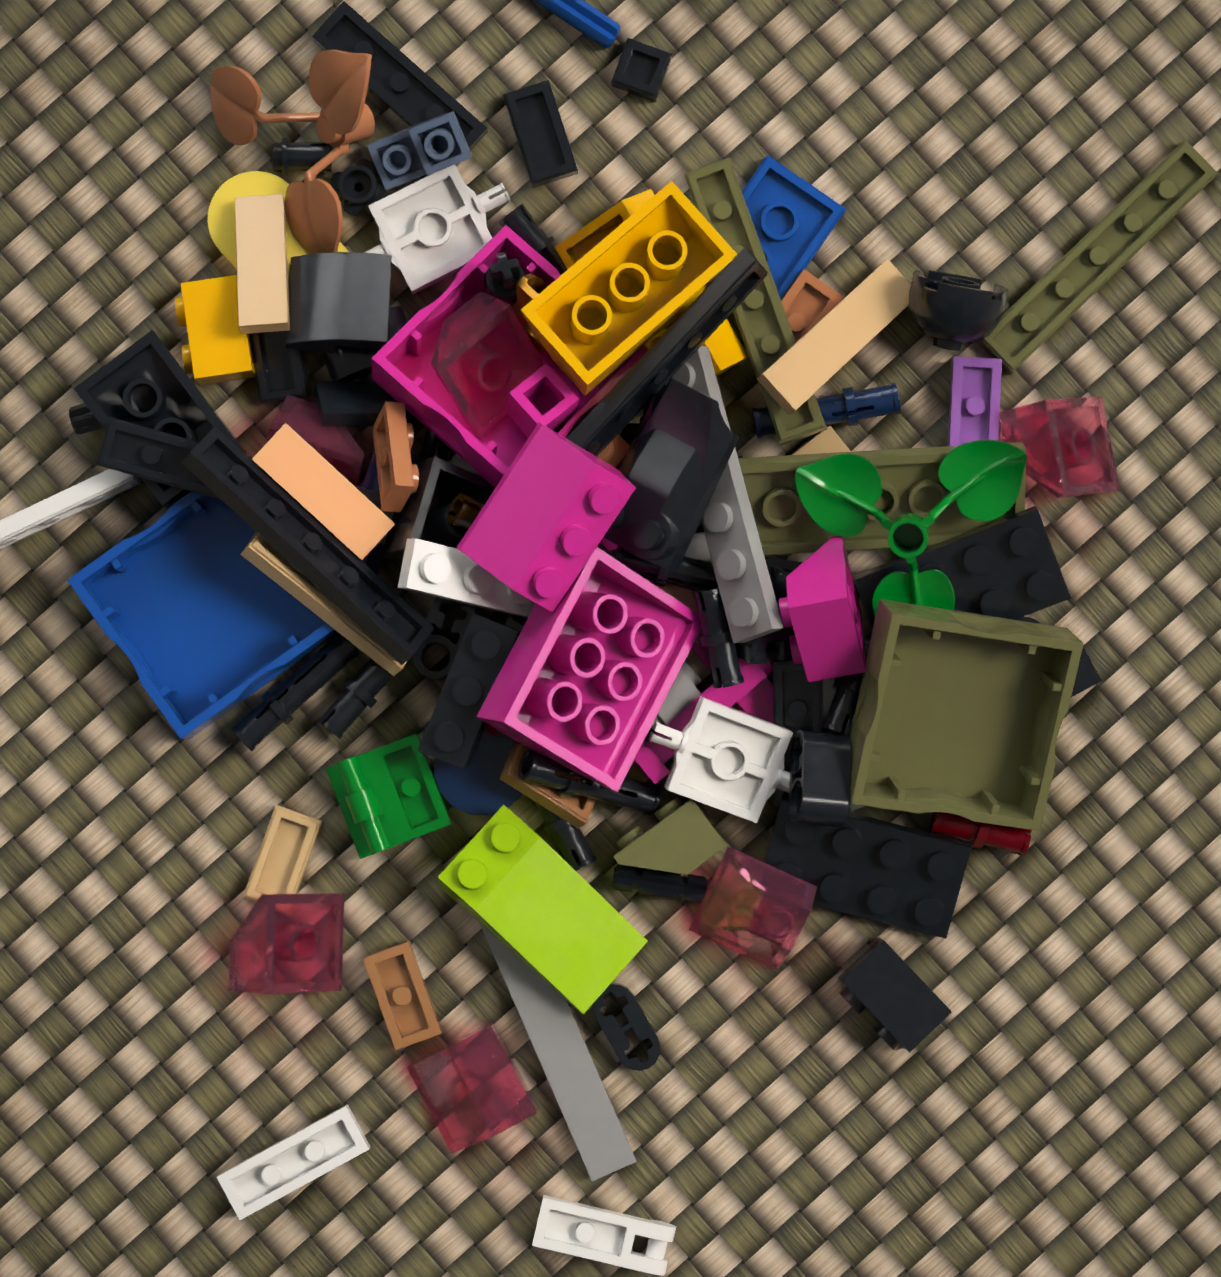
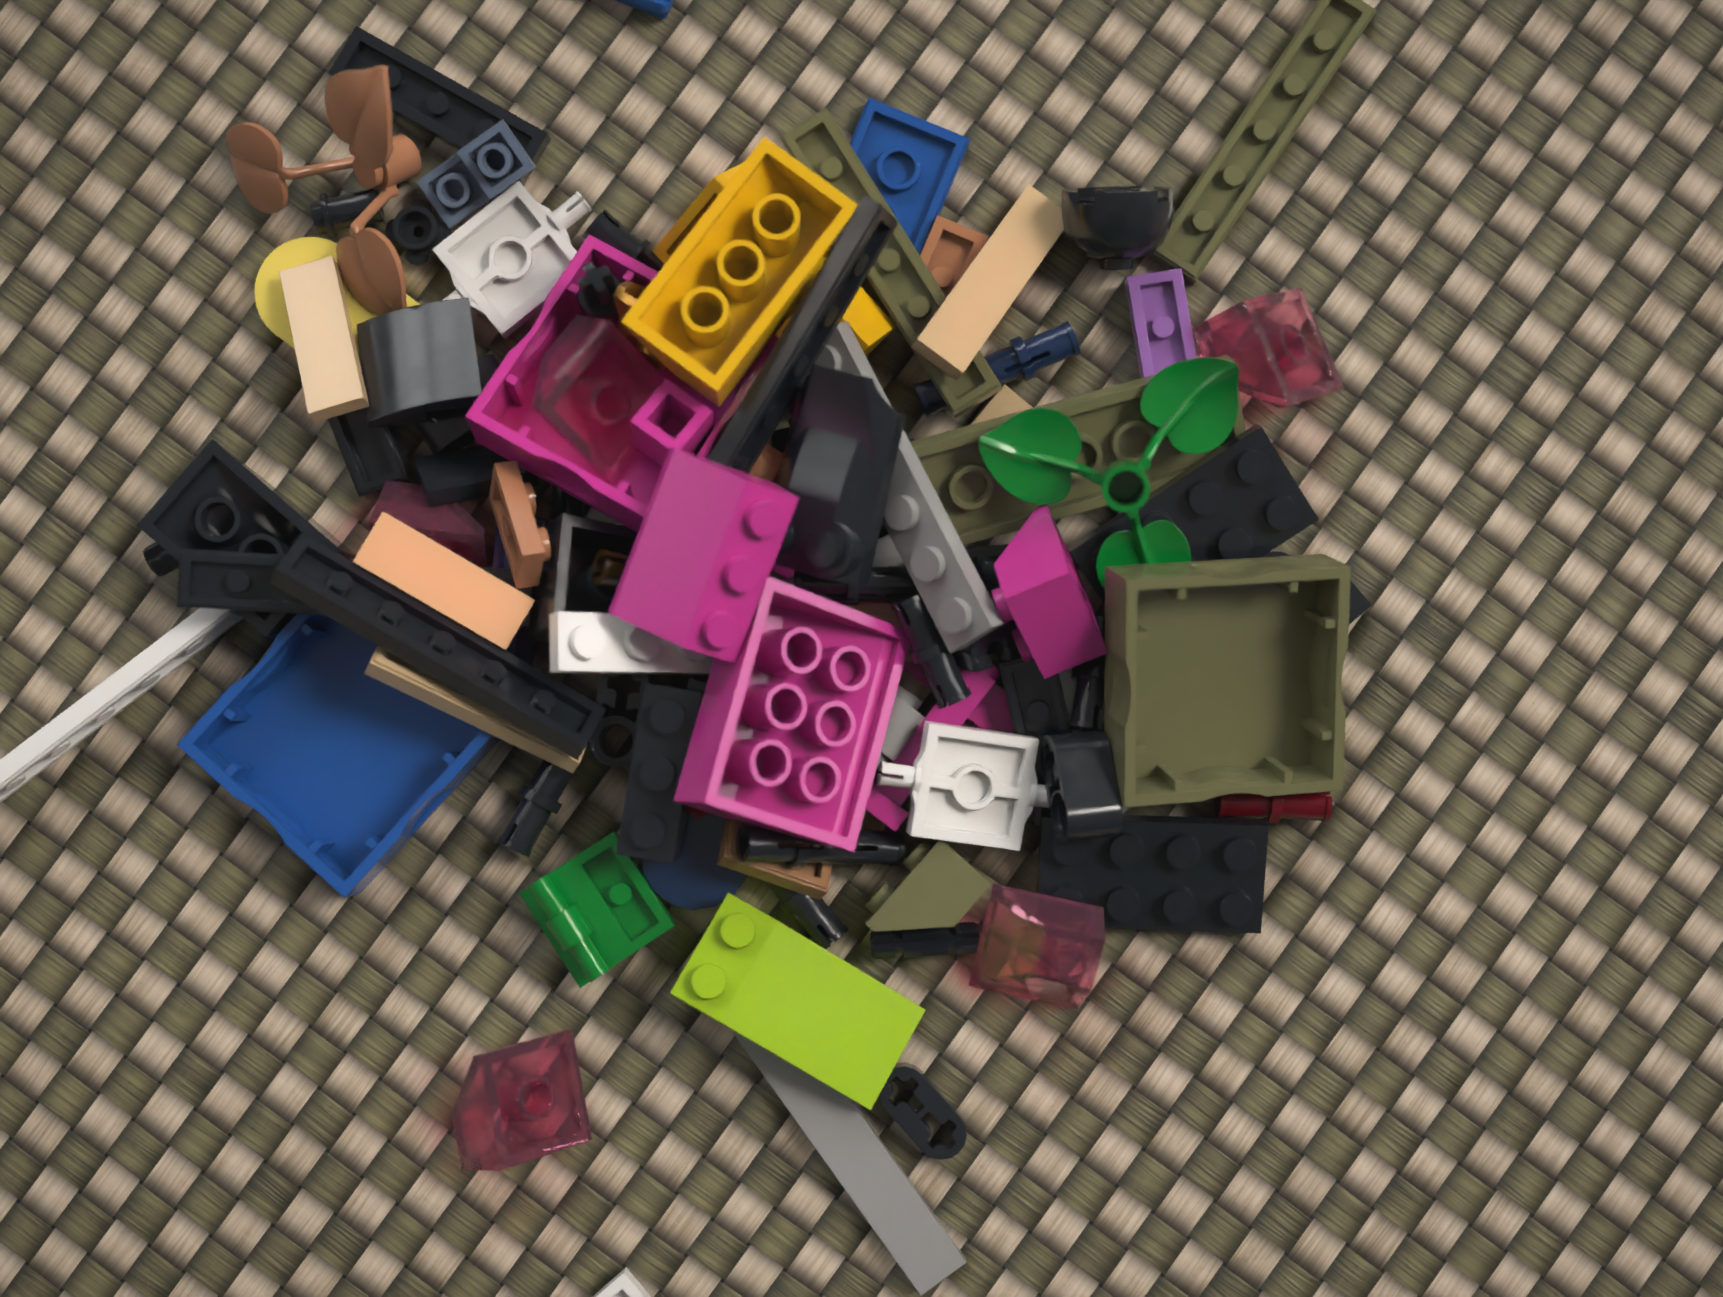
camera: 10 degrees left, 0 degrees up
yellow brick [175,275,256,385] -> none
black pin [231,632,360,751] -> none
tan tile [243,805,323,913] -> none
medium nougat plate [363,941,442,1051] -> none
clear pink slope [407,1021,538,1153] -> none
black tile [503,80,578,188] -> none
black tile [611,38,672,102] -> none
black brick [838,938,952,1053] -> none

